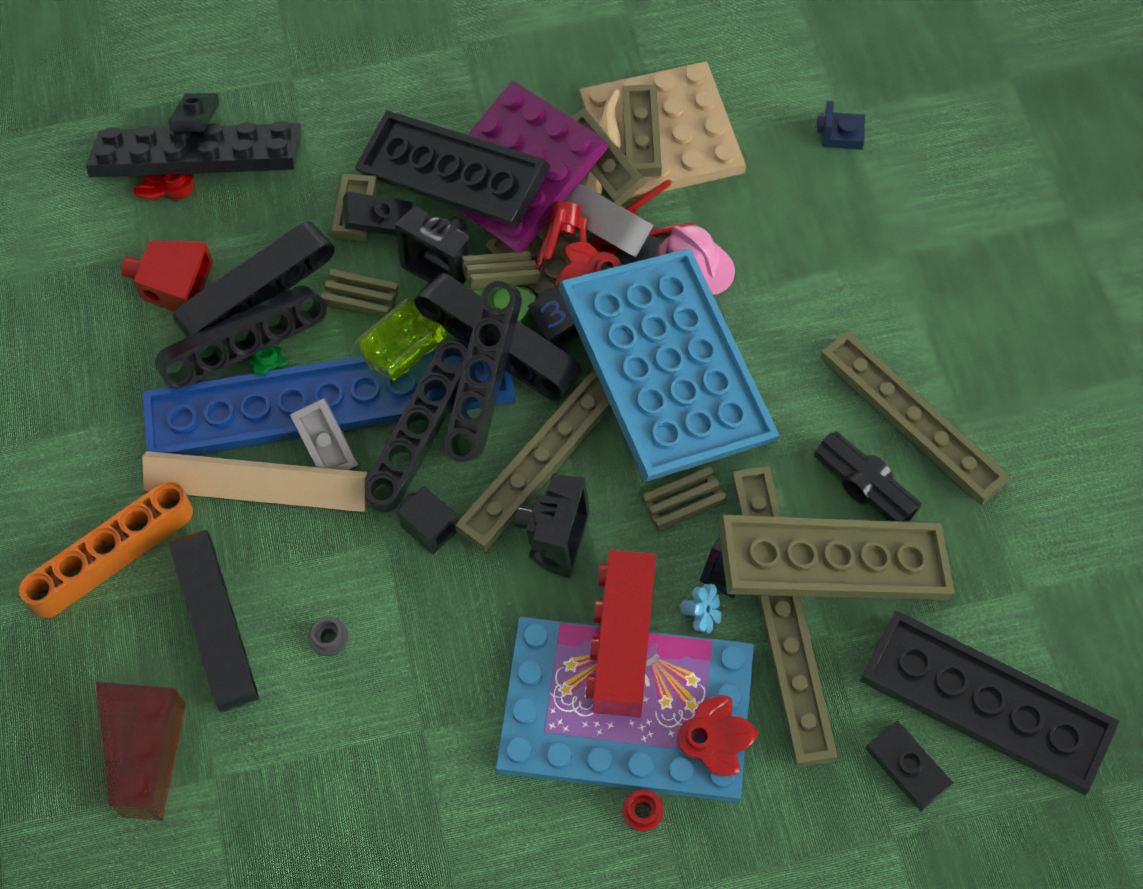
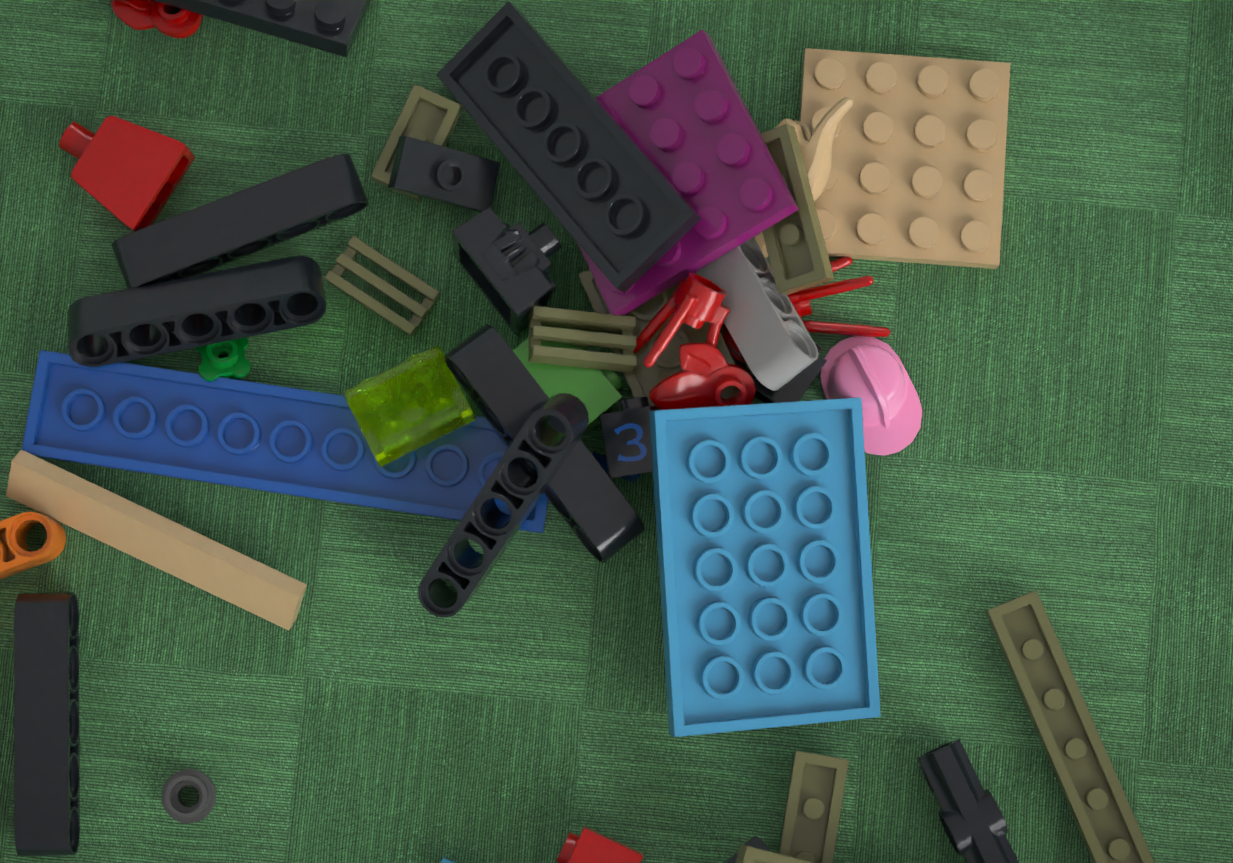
camera: 15 degrees right, 20 degrees up
light grey plate [290,397,358,470] -> none
black beam [365,341,467,513] -> none
black brick [397,486,458,555] -> none
olive plate [455,369,611,552] -> none
black brick [515,474,590,579] -> none
olive plate [622,85,662,177] -> none
olive tile [642,467,727,531] -> none
dark blue bracket [816,100,865,150] -> none

